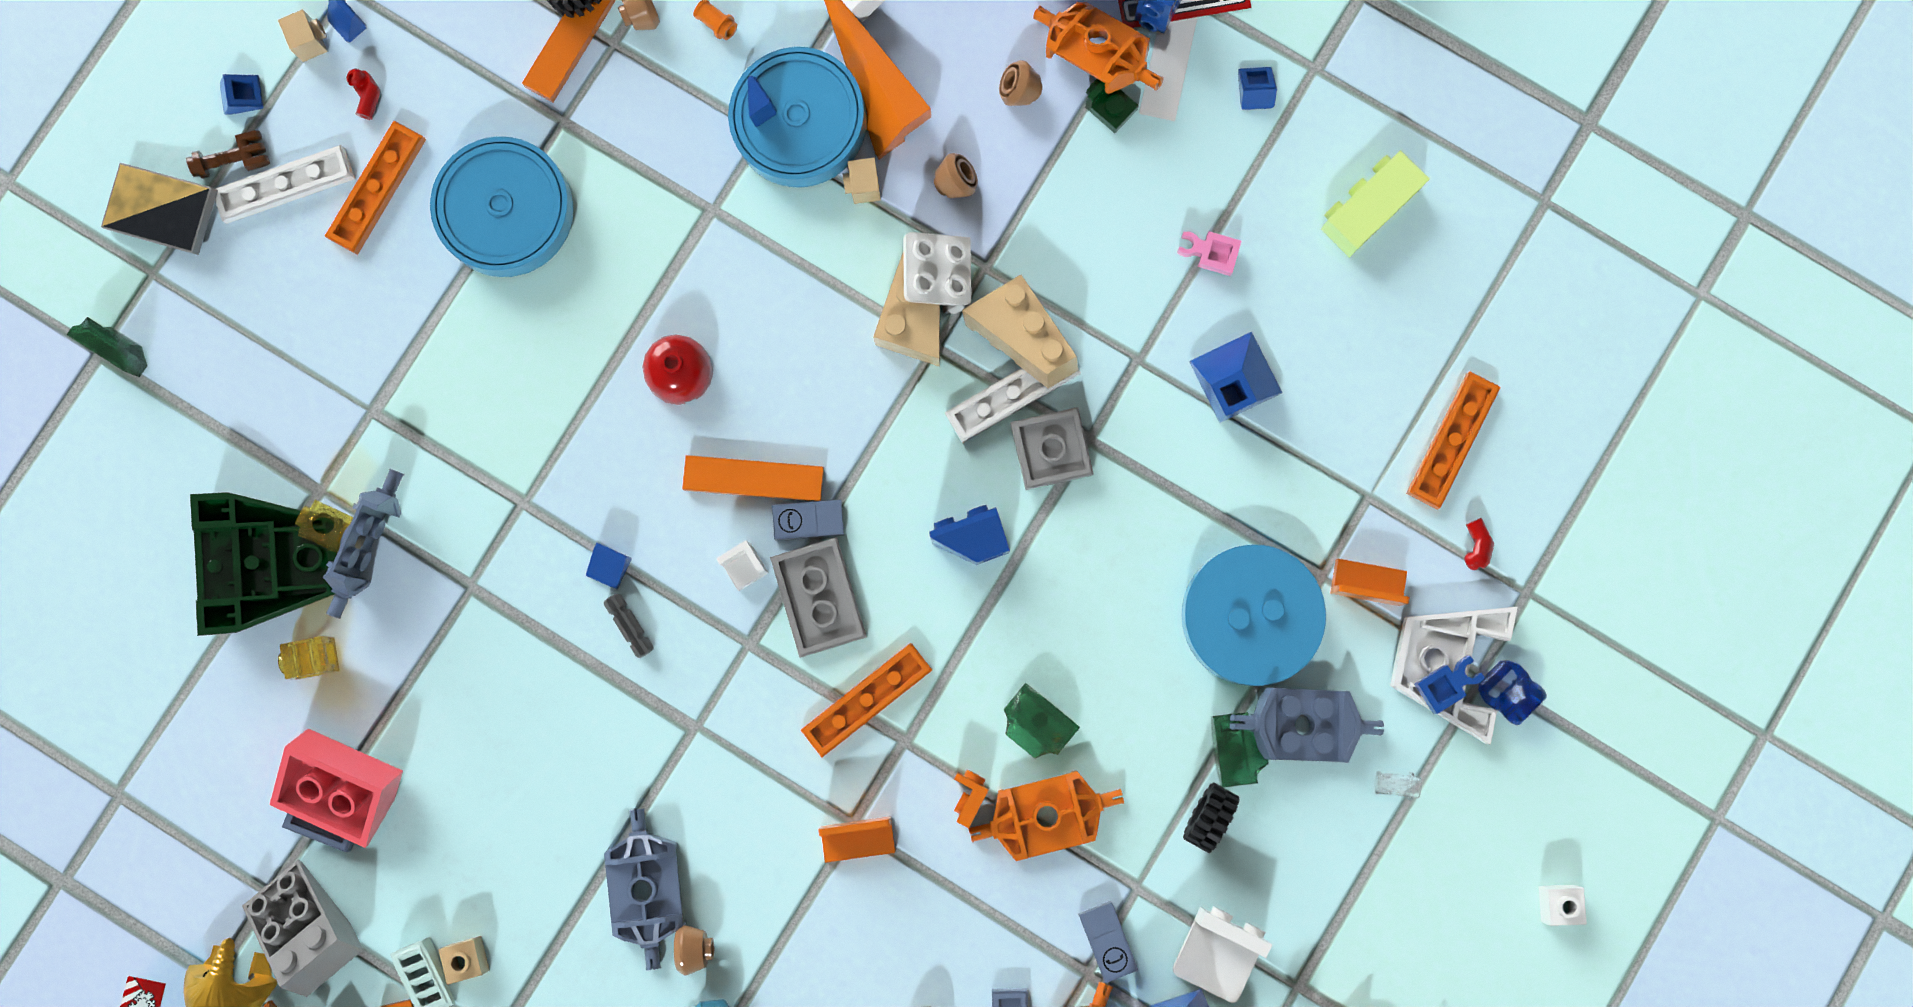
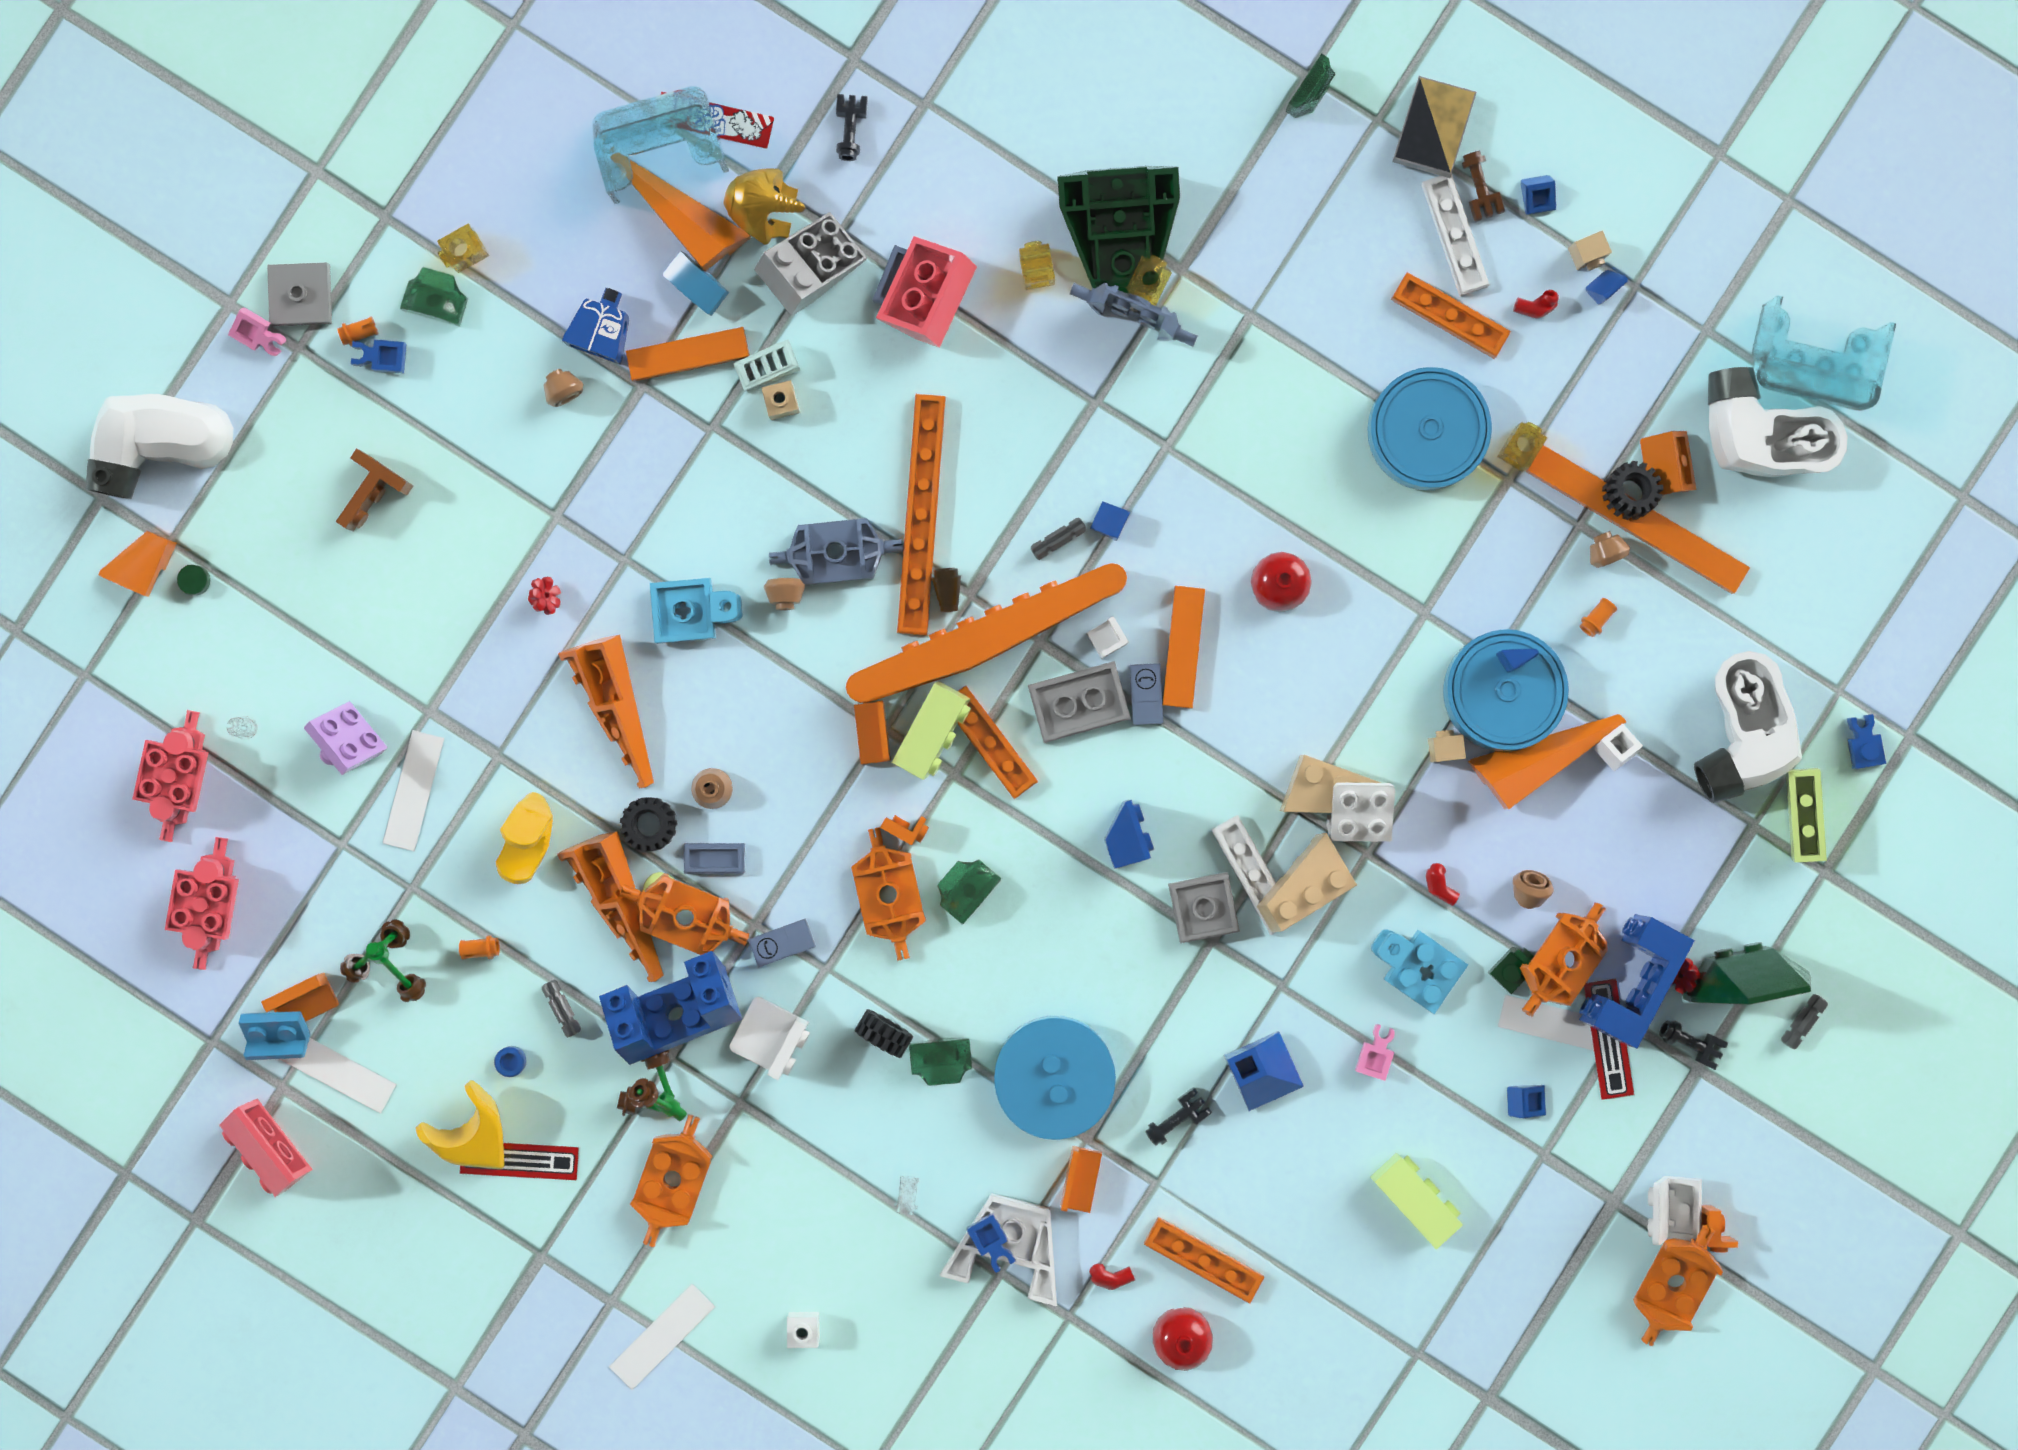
camera: 90 degrees right, 5 degrees up
medium nougat cone [934,153,978,199] -> none
sand blue plate [1230,688,1384,763] -> none
clear blue piece [1478,660,1547,725] -> none
none -> black hinge [836,94,868,161]
none -> orange piece [846,563,1127,703]
none -> yellowish green brick [892,681,971,780]
none -> orange tile [897,394,946,636]
none -> dark brown cone [932,568,961,612]
none -> black hinge [1145,1087,1212,1146]
none -> red cylinder [1153,1307,1213,1371]
none -> medium azure plate [1371,929,1468,1014]
none -> red arm [1426,863,1460,906]
none -> clear yellow brick [1497,422,1548,472]

